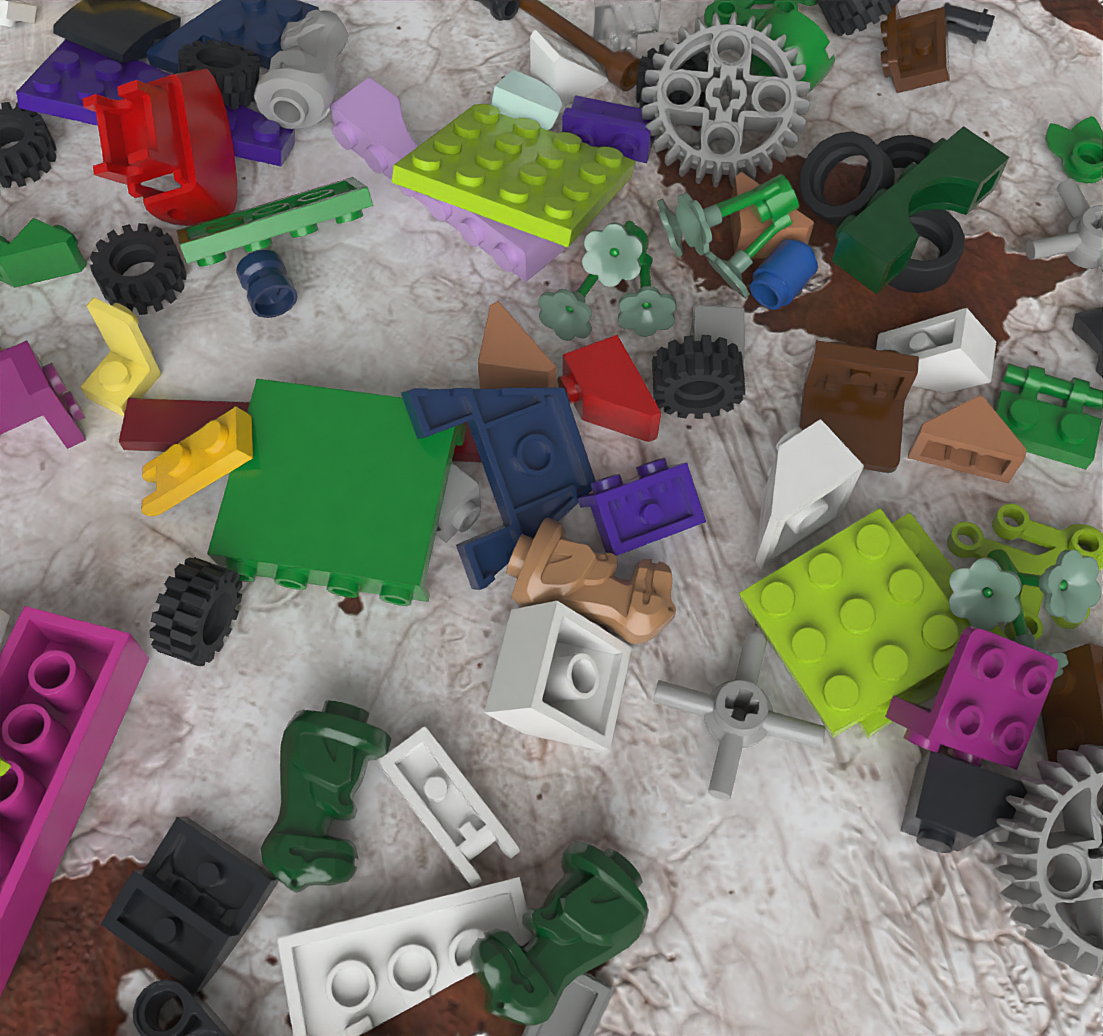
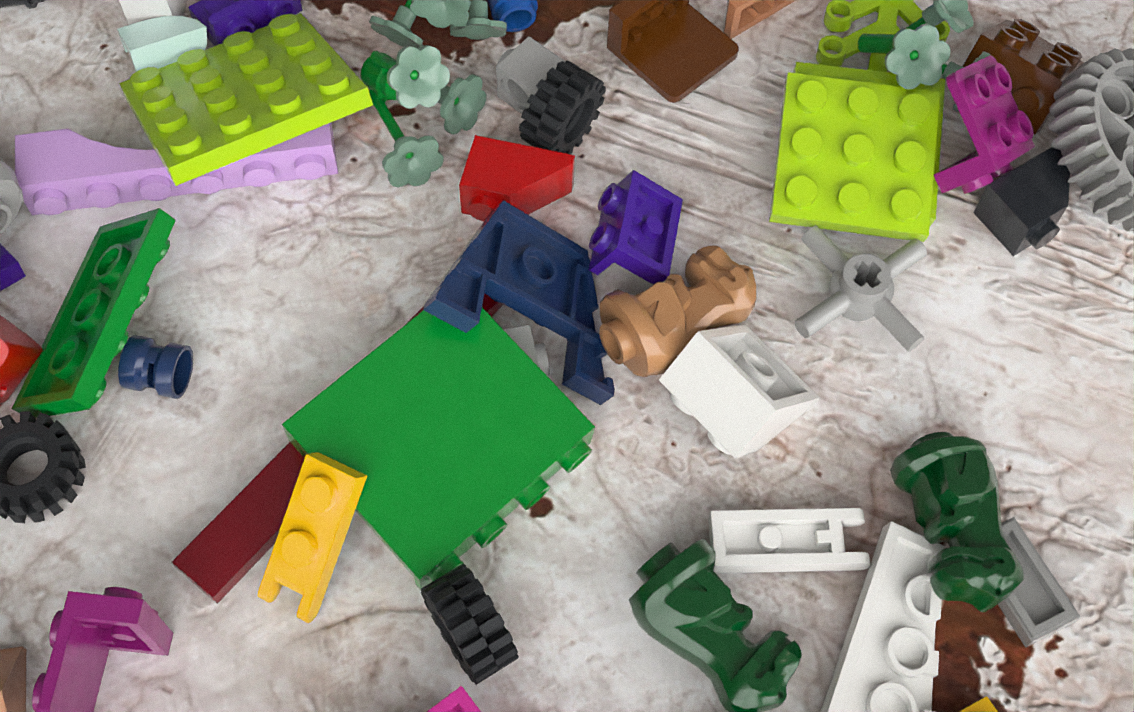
camera: 55 degrees left, 0 degrees up
light yellow bracket [80,297,161,417] -> none
nougat slope [478,301,557,389] -> none
white slope [755,419,864,570] -> none

